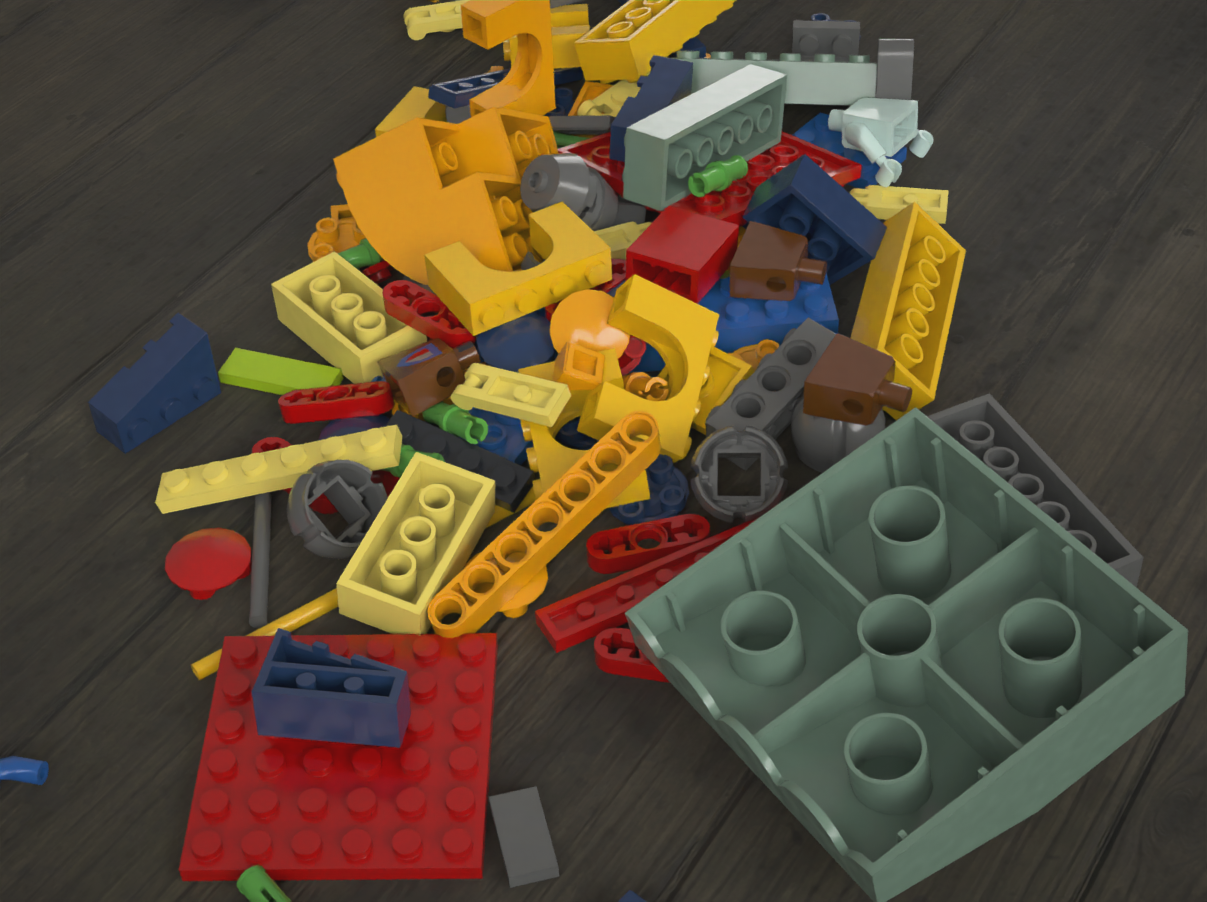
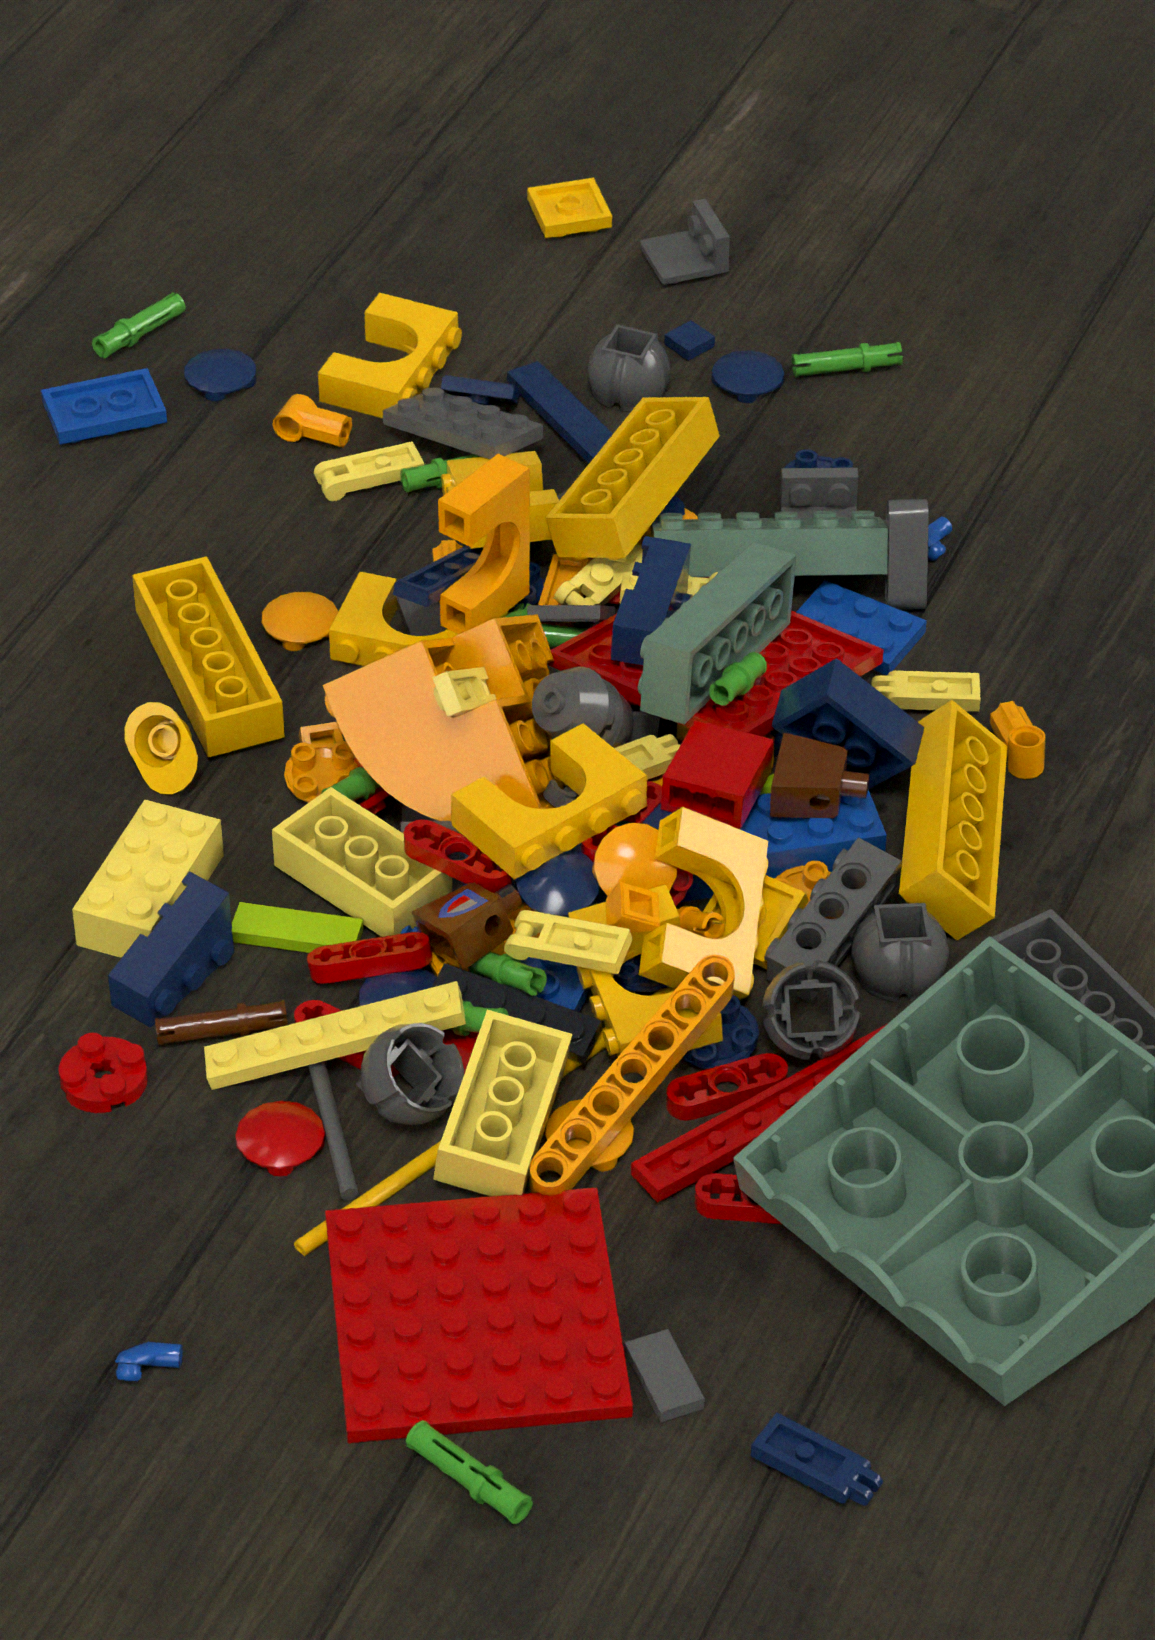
camera: 10 degrees left, 0 degrees up
dark blue wedge [252,628,411,748] -> none
reddish brown torso [803,333,912,426] -> none
light aqua torso [828,98,933,187] -> none
none -> red plate [58,1033,148,1113]
none -> light yellow brick [72,800,224,958]
none -> yellow piece [125,702,198,794]
none -> yellow brick [132,556,285,757]
none -> reddish brown pin [155,1000,288,1046]
none -> light orange dish [261,592,338,651]
none -> light yellow plate [432,667,497,717]
none -> blue arm [928,516,952,561]
none -> light orange piece [989,701,1045,779]

